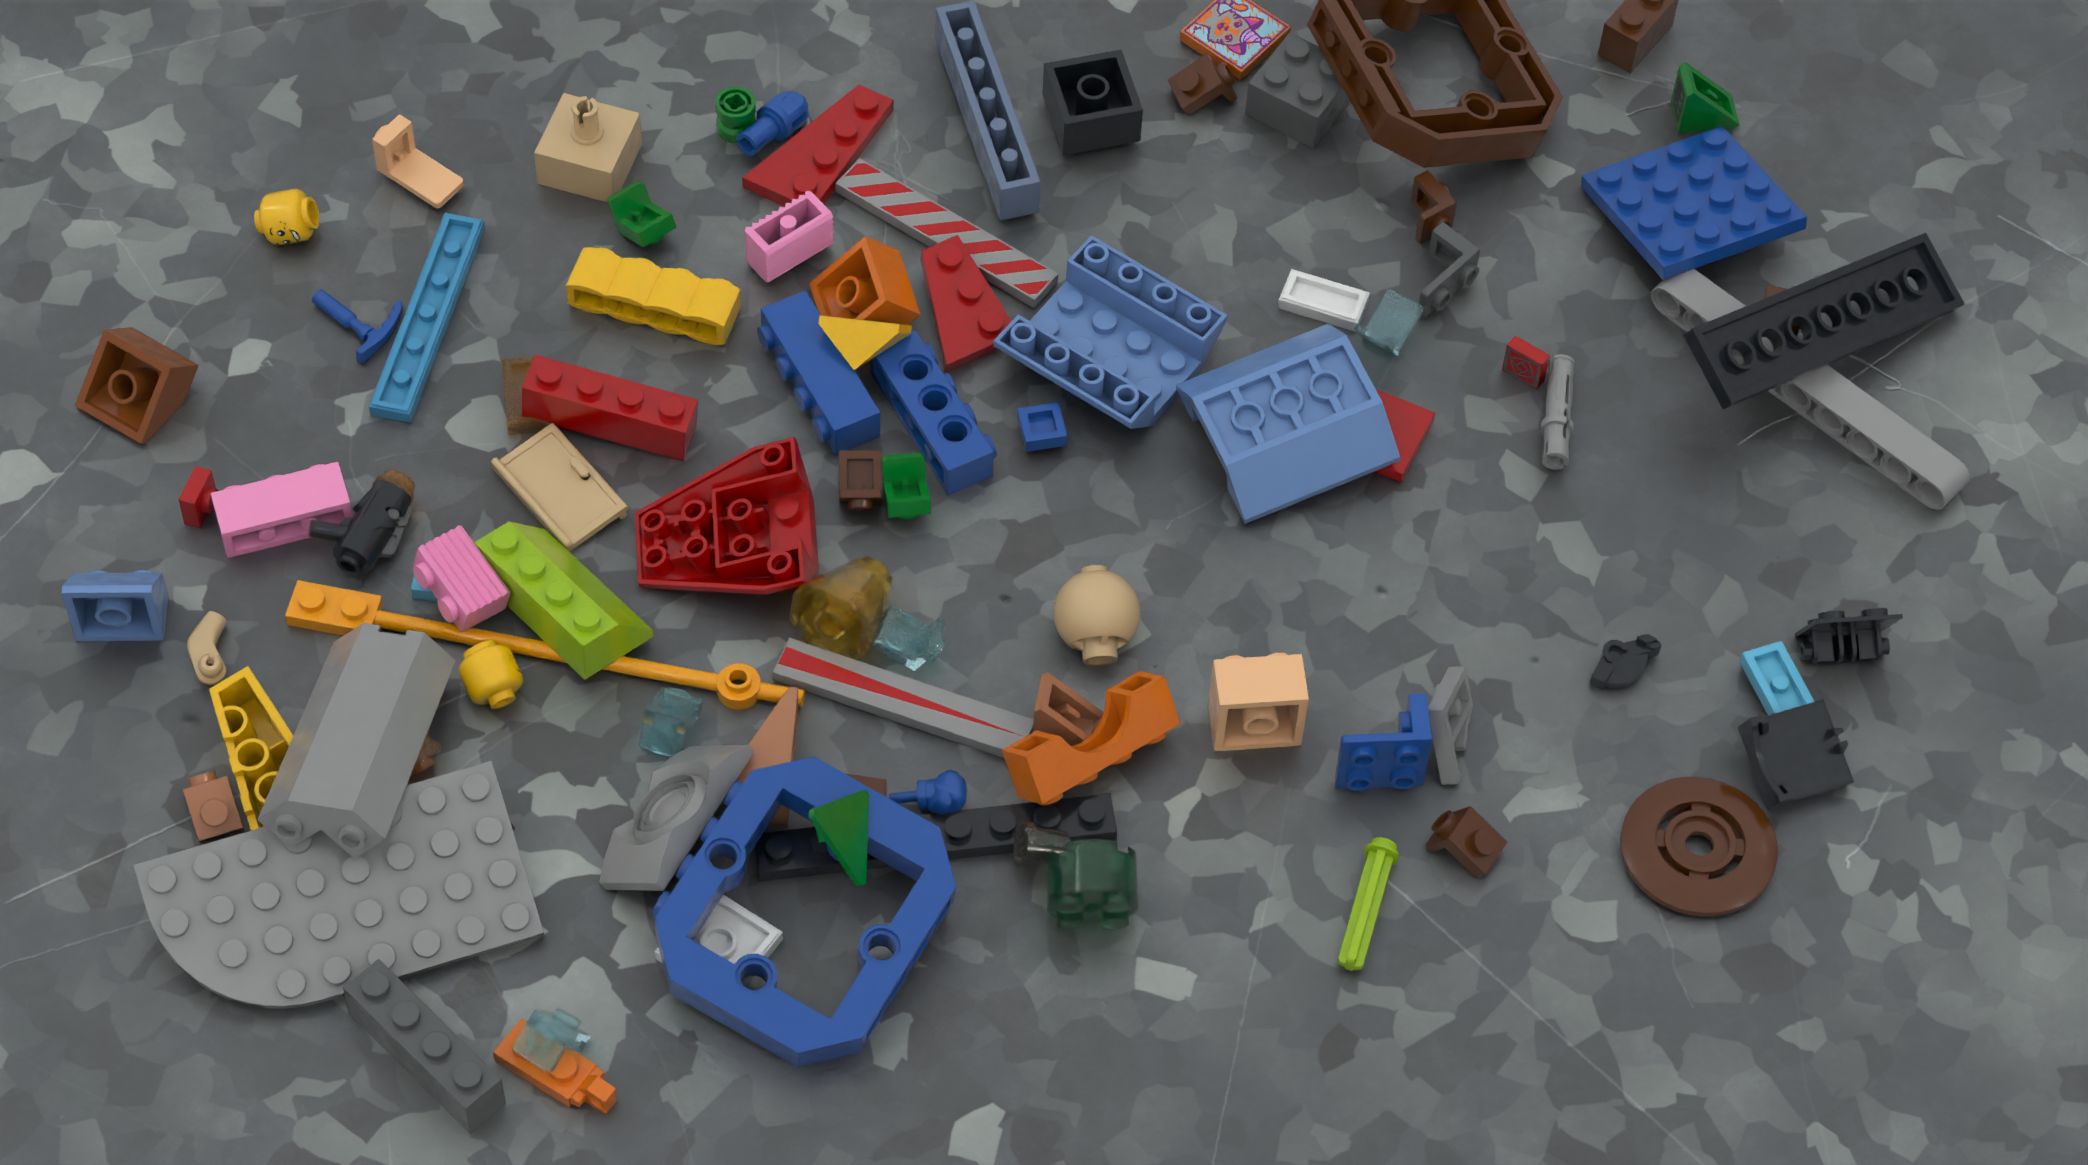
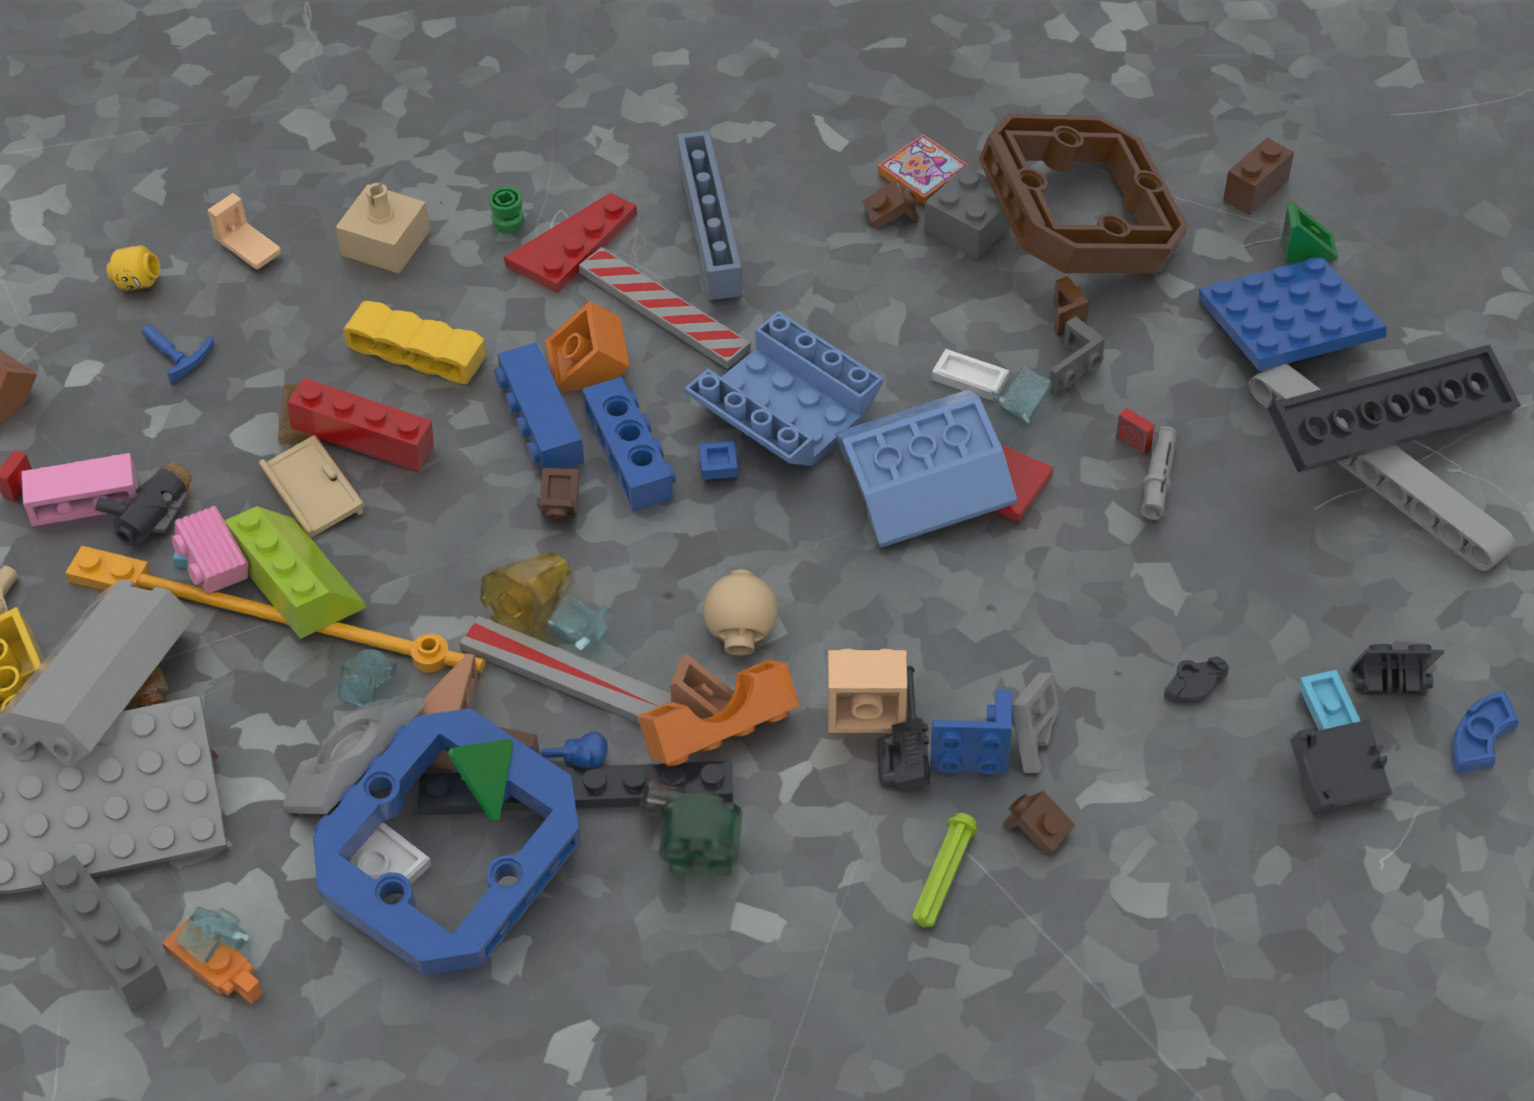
camera: 10 degrees right, 5 degrees down
dark azure tile [369,213,485,423] -> none
yellow head [458,640,524,709] -> none
green bracket [607,181,677,247] -> none
red wedge [635,437,819,595] -> none
blue arm [736,91,809,156] -> none
bright pink brick [745,191,834,283] -> none
yellow slope [818,315,912,370] -> none
green bracket [881,452,931,519] -> none
red wing [920,235,1011,373] -> none
black brick [1042,49,1143,155] -> none
reddish brown piece [1620,777,1778,917] -> none
none -> black piece [877,665,930,791]
none -> blue tile [1451,691,1519,773]

